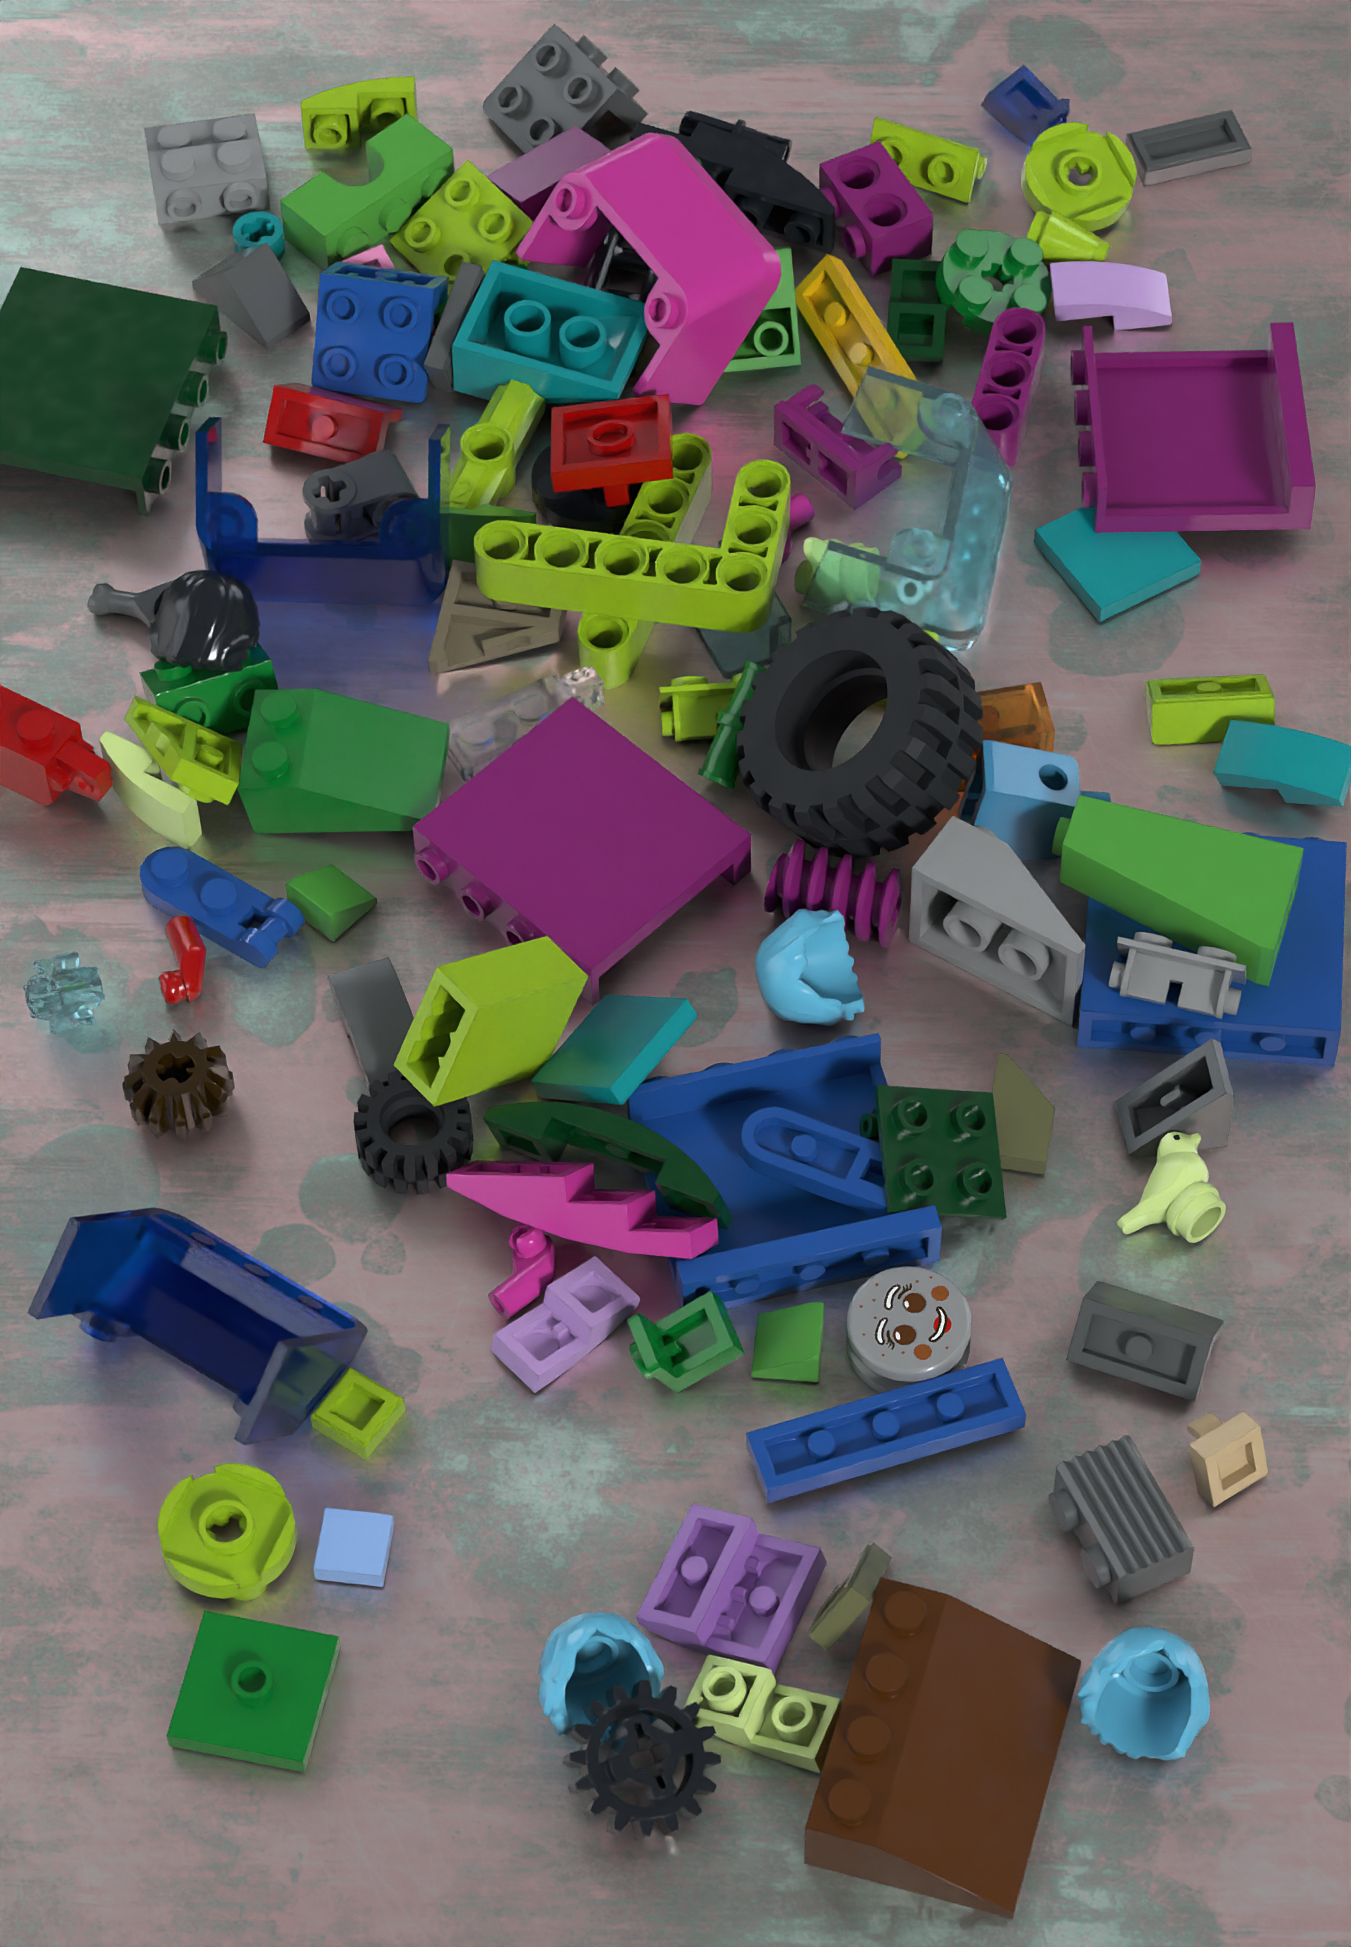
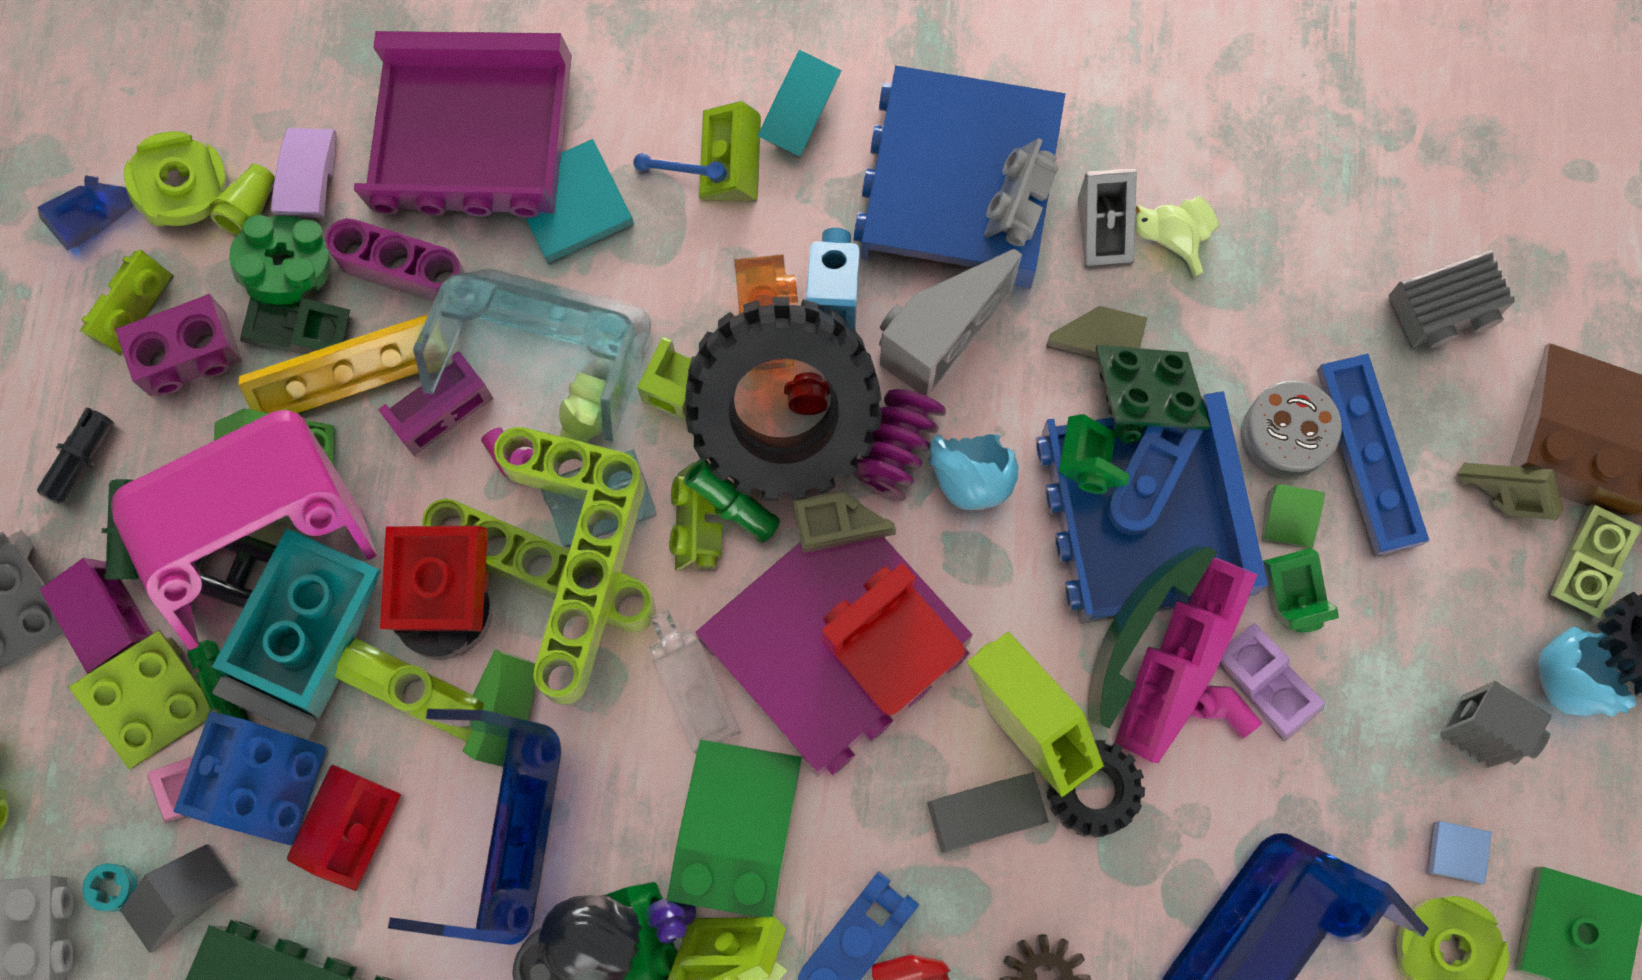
camera: 85 degrees left, 20 degrees up
bright green arch [280,114,455,271] -> none
bright green slope [285,864,377,942] -> none
dark grey piece [302,451,421,548] -> none
lime tile [310,1367,406,1460] -> none
dark tan wing [428,560,567,674] -> none
teal tile [530,994,698,1105] -> none
black slope [629,122,835,255] -> none
medium lavender slope [636,1504,827,1675] -> none
bright green slope [1052,795,1304,987] -> none
dark grey panel [1066,1281,1224,1401] -> none
medium azure hair [1076,1626,1210,1760] -> none
dark grey tile [1125,110,1251,187] -> none
tan tile [1187,1411,1269,1507] -> none
none -> blue hinge [633,153,727,183]
none -> dark purple arm [646,899,696,943]
none -> olive tile [793,490,896,553]
none -> red bracket [821,562,965,716]
none -> green bracket [1059,414,1130,494]
none -> dark grey brick [1440,680,1552,768]

